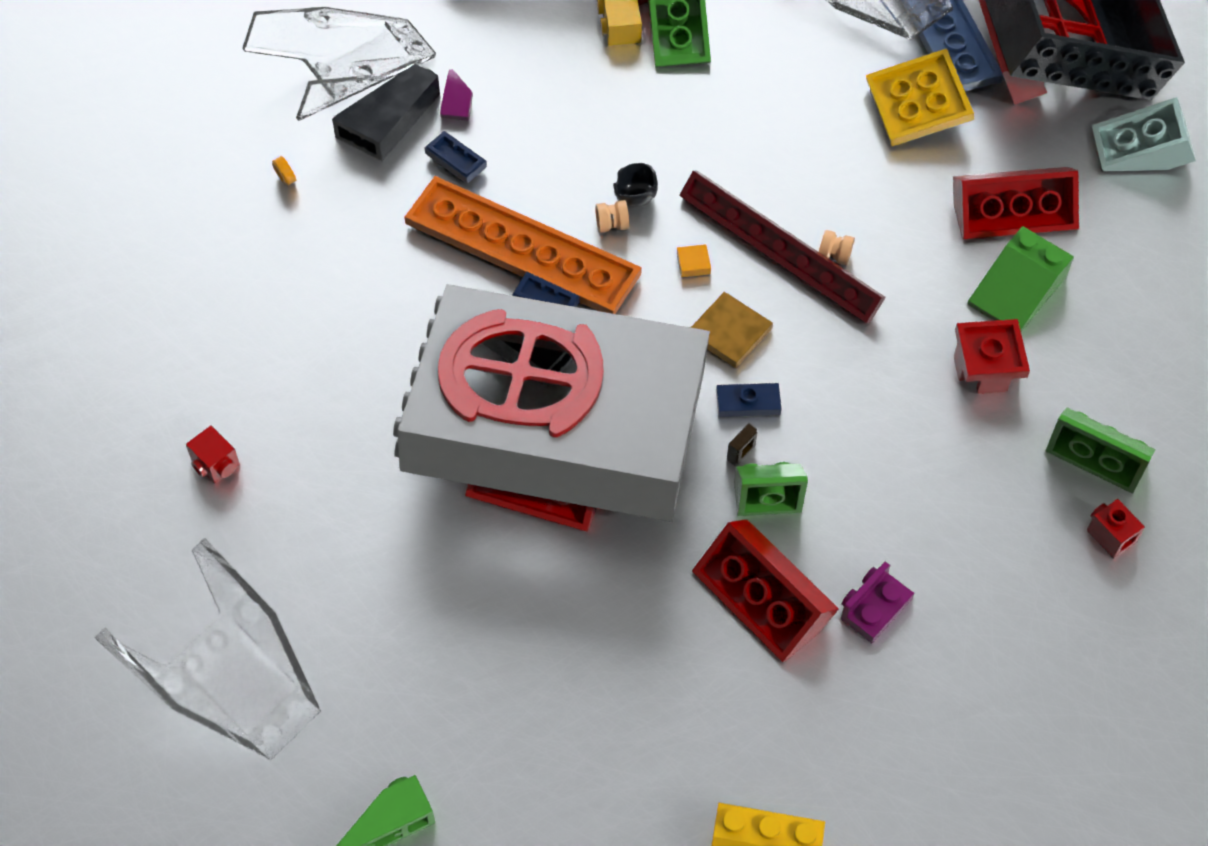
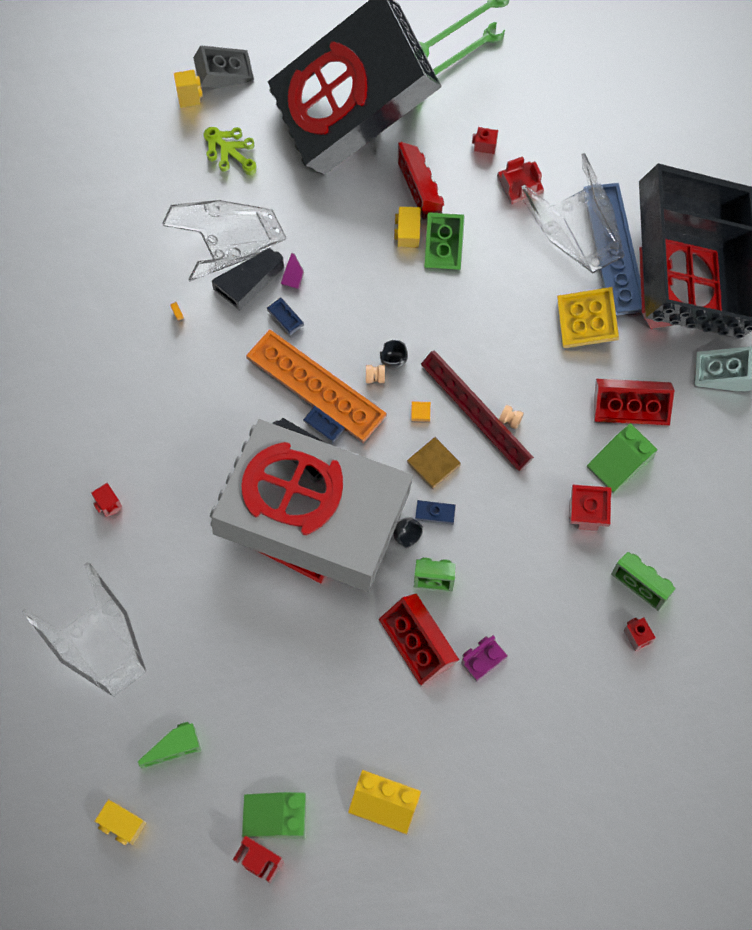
camera: 10 degrees right, 10 degrees up
dark brown tile [727,423,758,466] -> none
none -> black hair [393,517,423,548]

